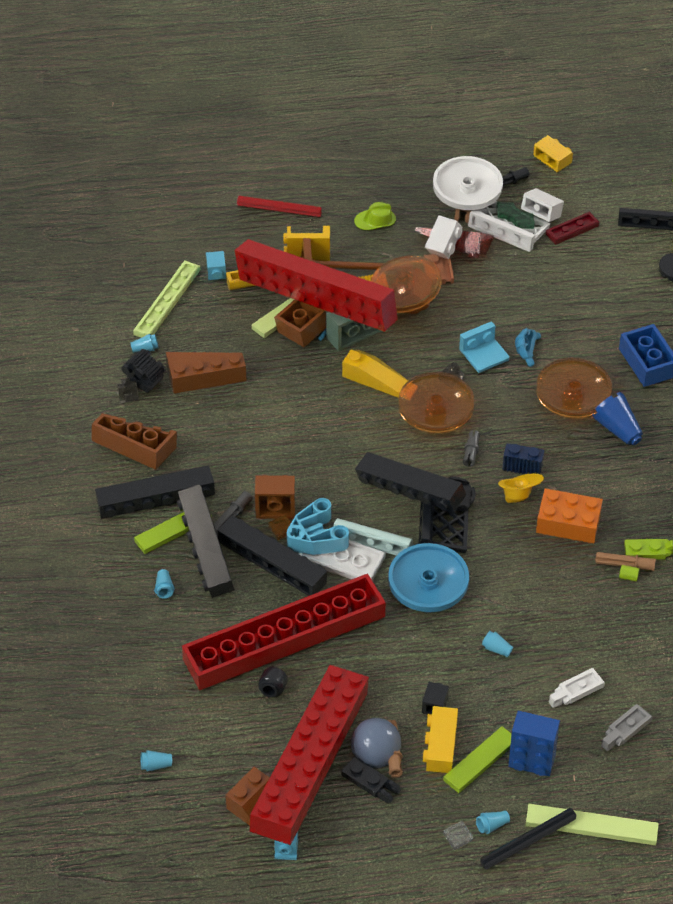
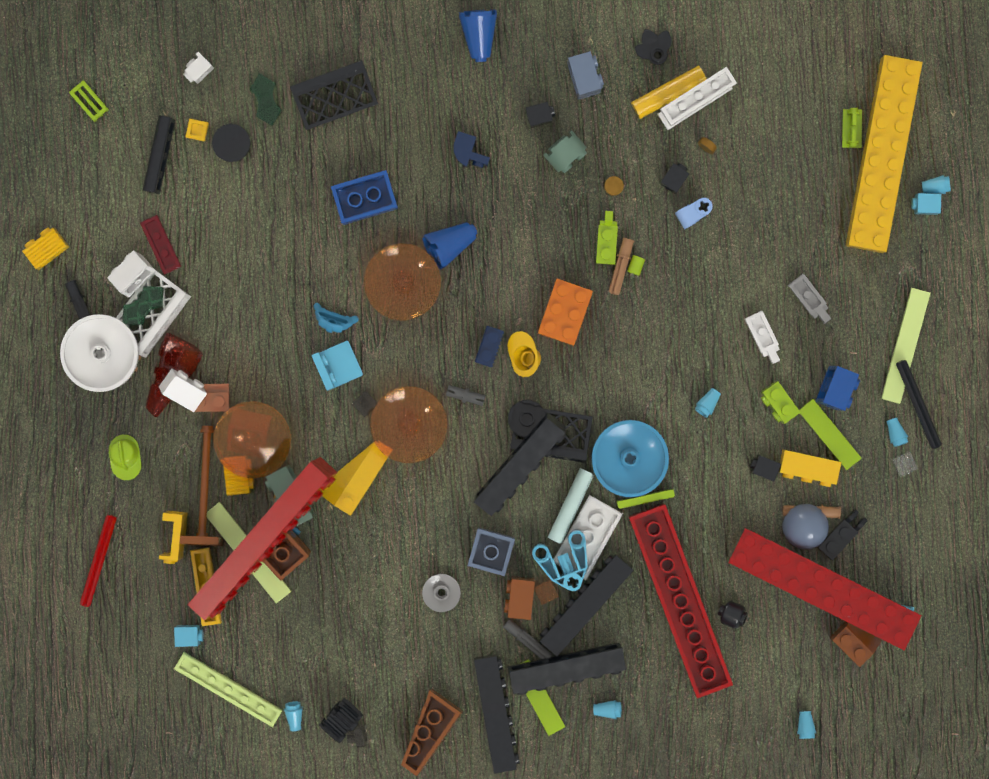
camera: 85 degrees left, 40 degrees up
dark orange wedge [166,352,247,394] -> none
none -> light grey dish [422,574,461,612]
none -> sand blue brick [467,527,515,576]
none -> lime tile [616,489,675,509]
none -> lime brick [760,381,801,424]

